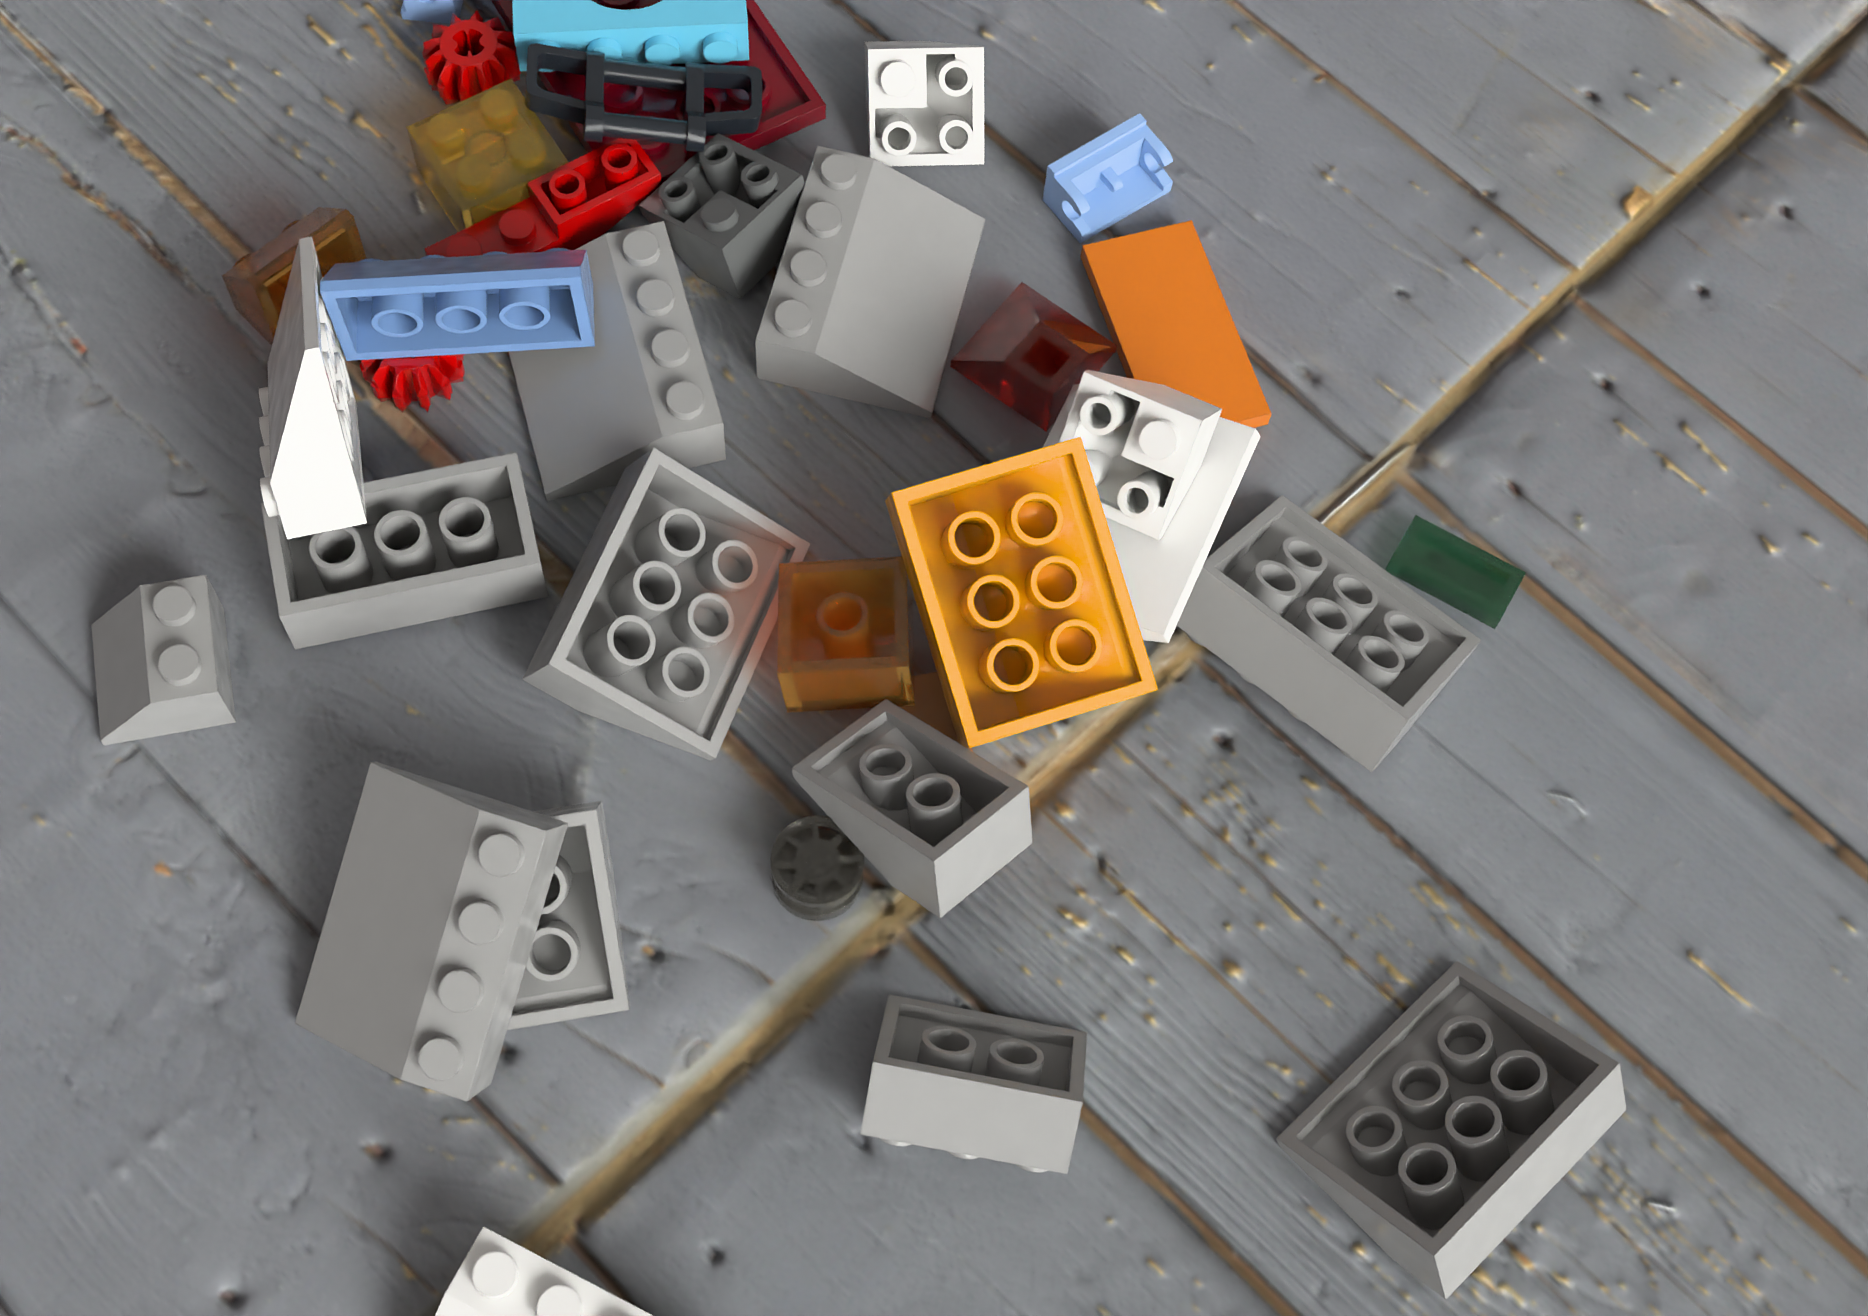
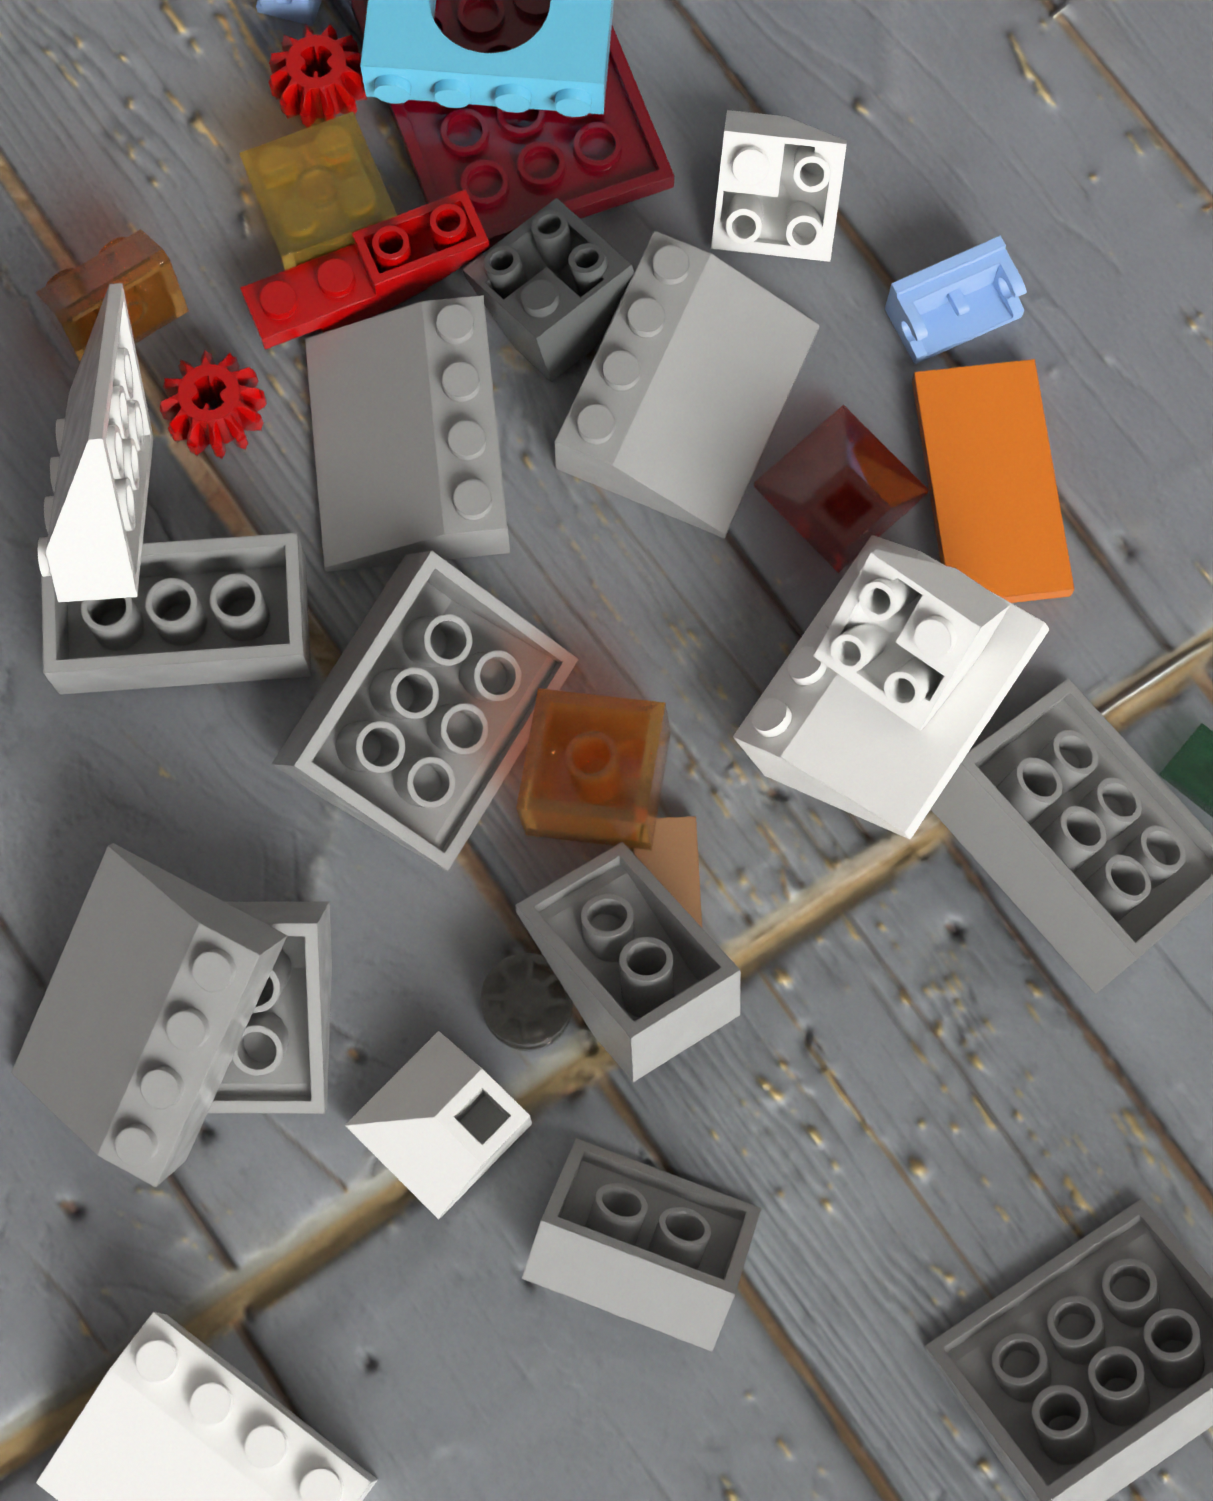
camera: 15 degrees right, 10 degrees up
medium blue slope [320,248,595,361] -> none
black bar [525,43,762,152] -> none
light orange slope [885,437,1158,748] -> none
none -> white slope [345,1031,532,1219]

